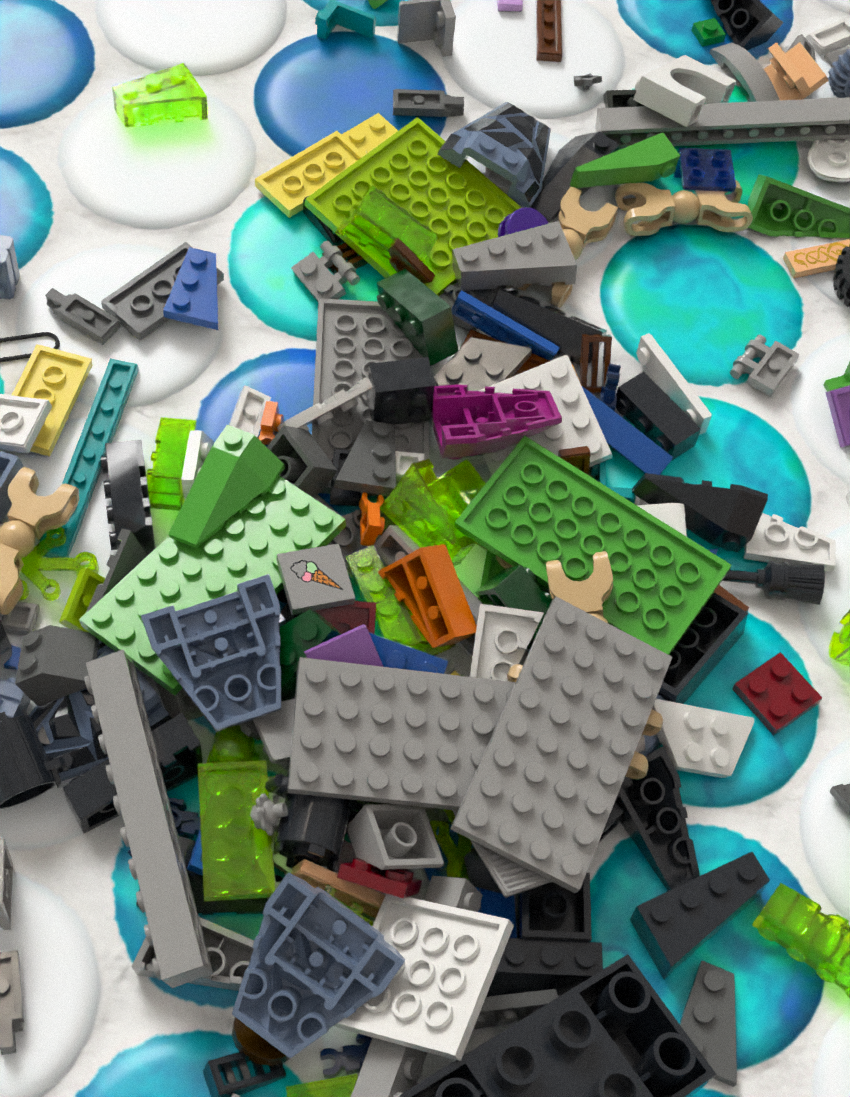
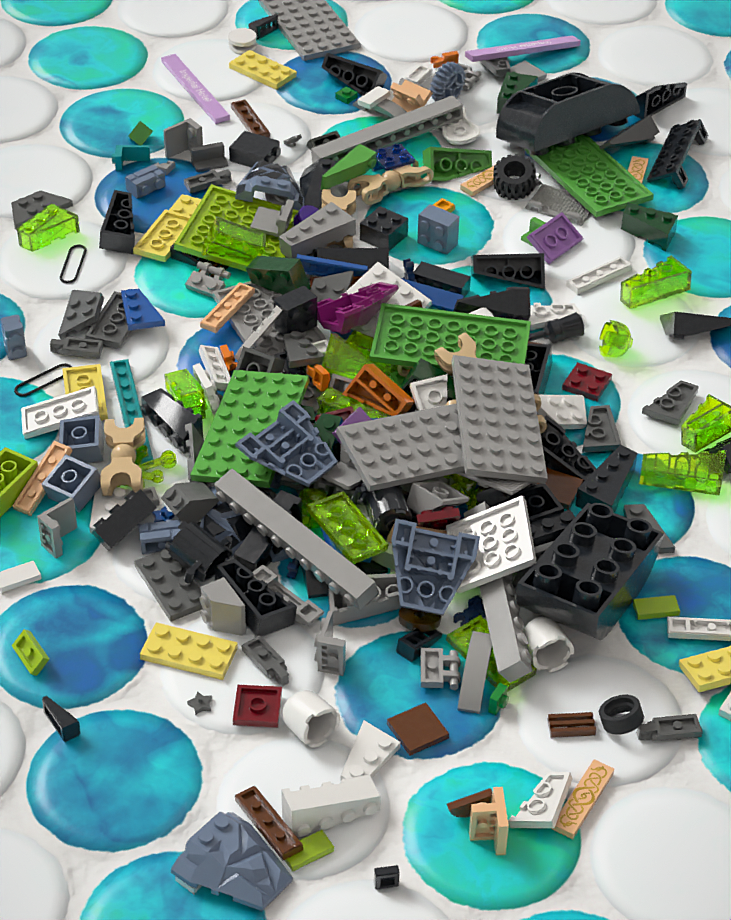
camera: 20 degrees left, 15 degrees down
lime plate [59,567,105,632] -> none
bright green wedge [168,425,285,549] -> none
light grey plant [250,793,288,836] -> none
light grey tile [276,544,355,615] -> none
reddish brown tile [388,238,435,283] -> none
reddish brown tile [579,334,612,393] -> none
white arch [633,55,737,127] -> none
white plate [636,333,712,435] -> none
light grey plate [730,335,800,397] -> none
none -> dark grey wing [11,190,73,230]
none -> dark grey wing [58,290,104,340]
none -> black piece [59,244,87,283]
none -> black wedge [99,190,135,255]
none -> sand blue brick [125,165,166,199]
none -> light grey tile [154,161,176,175]
none -> dark grey panel [190,142,228,172]
none -> light nougat tile [200,282,255,333]
none -> black wedge [214,559,297,637]
none -> black brick [229,131,281,168]
none -> light grey bracket [250,199,294,237]
none -> light grey slope [253,565,324,626]
none -> light grey bracket [314,611,346,676]
none -> white tile [357,86,391,109]
none -> black brick [360,206,408,251]
none -> sand blue brick [417,204,460,255]
none -> light orange tile [433,198,455,213]
none -> black wedge [471,253,545,289]
none -> reddish brown tile [536,468,584,510]
none -> dark grey wing [582,405,621,453]

